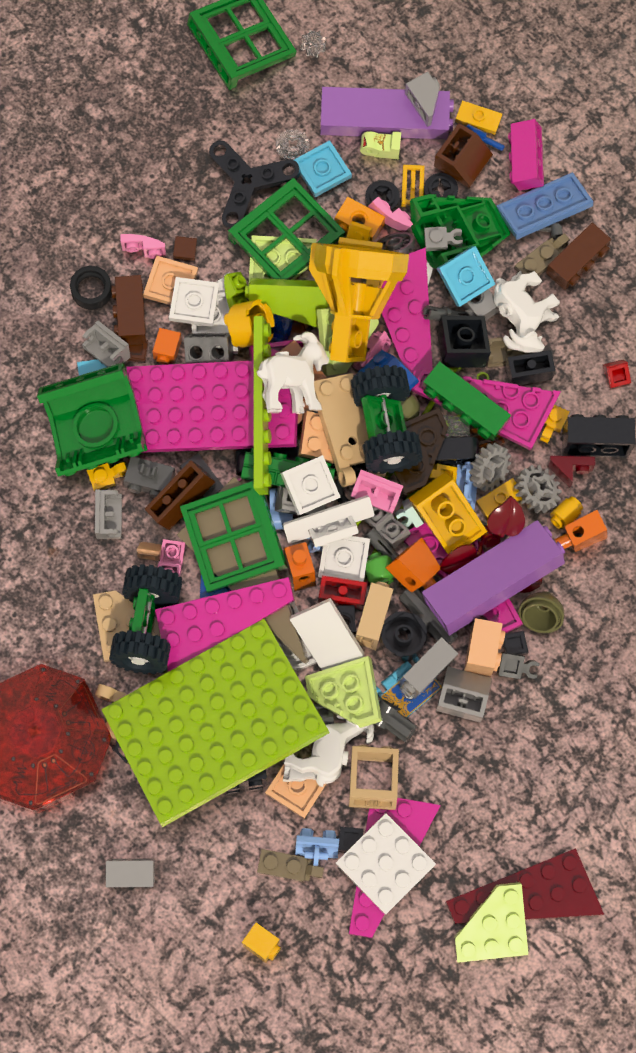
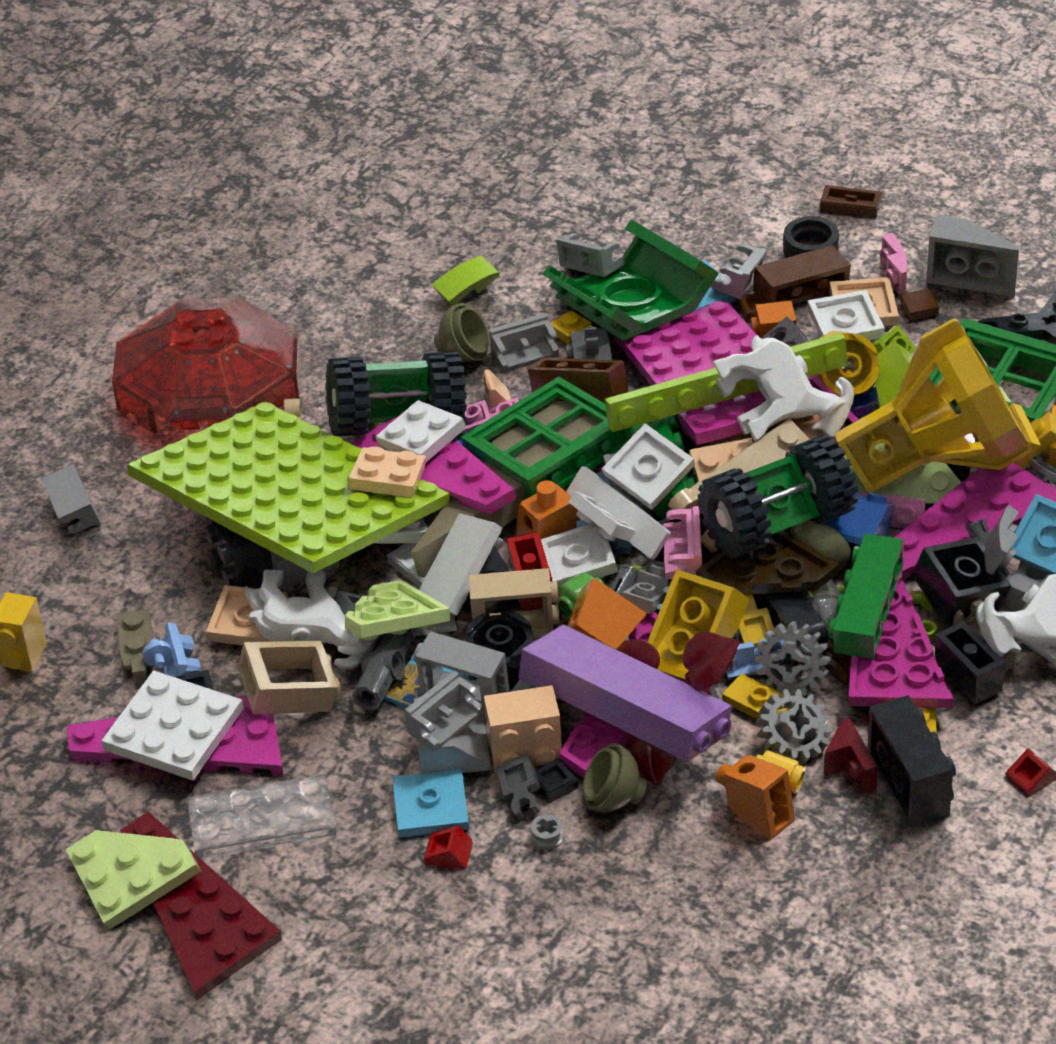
camera: 75 degrees right, 30 degrees down
none -> clear plate [187,774,336,858]
none -> light nougat plate [348,447,426,498]
none -> white plate [376,400,466,463]
none -> medium azure plate [392,769,469,838]
none -> light grey hinge [405,671,484,752]
none -> red slope [423,826,473,868]
none -> lime slope [431,256,500,306]
none -> olive piece [434,303,490,363]
none -> light grey bush [531,814,563,850]
none -> light grey hinge [556,233,625,277]
none -> reddish brown tile [820,185,882,218]
none -> light grey slope [926,214,1020,297]
none -> light grey slope [985,505,1019,575]

